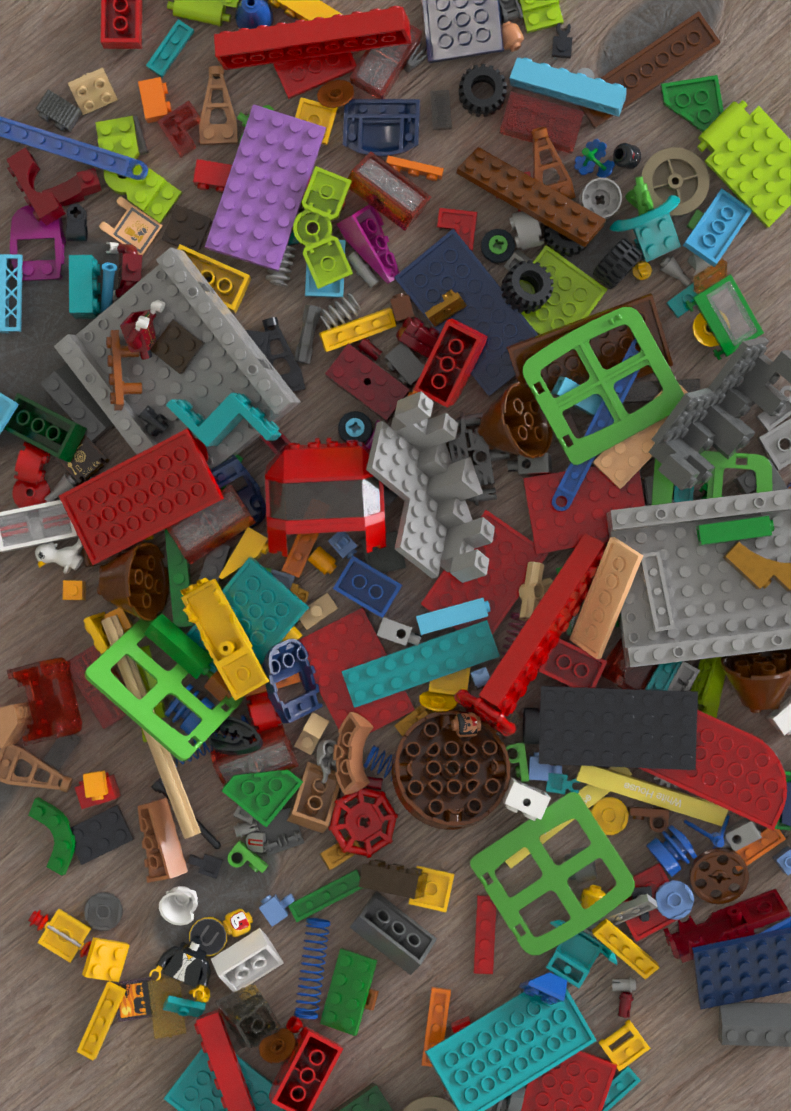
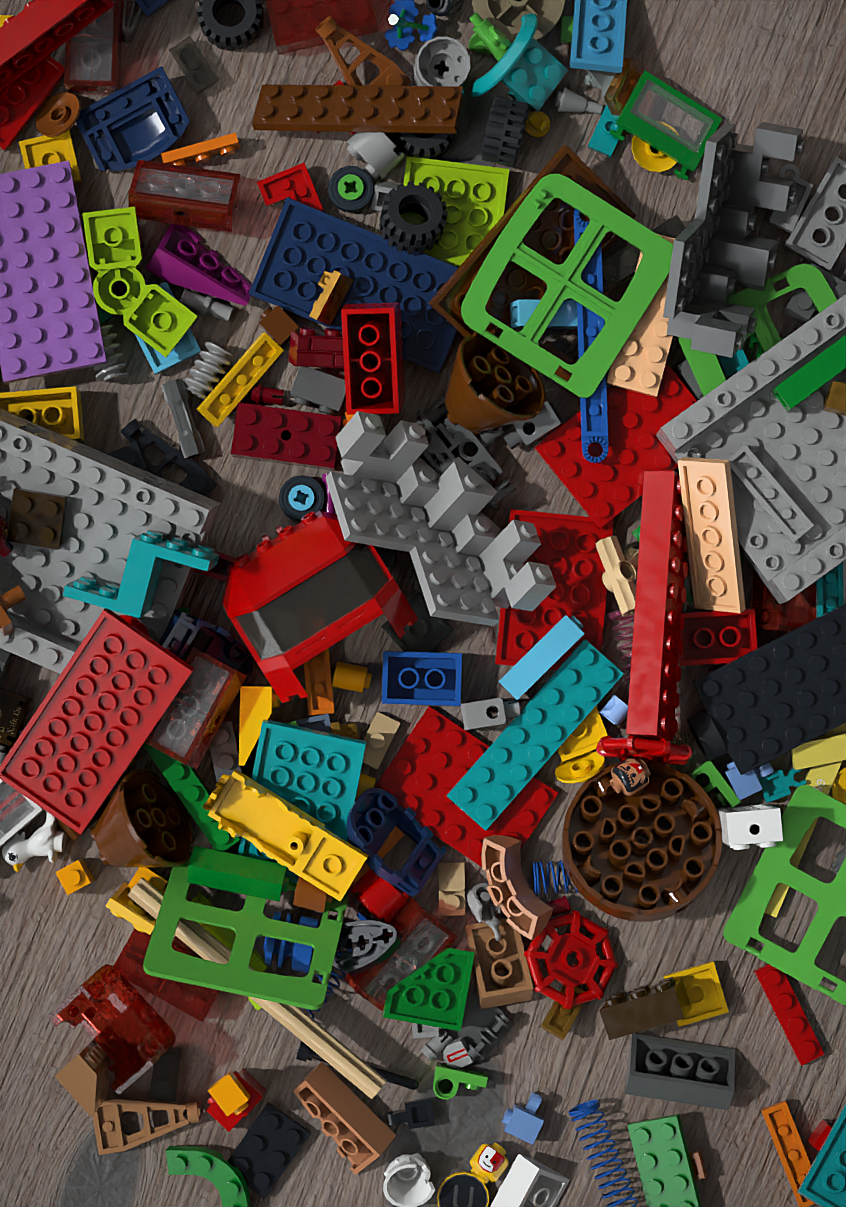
camera: 30 degrees left, 0 degrees up
black plate [139,405,169,437] -> none
green plate [288,869,362,922] -> none
medium blue brick [328,532,358,559] -> none
pearl gold hinge [394,705,433,737] -> none

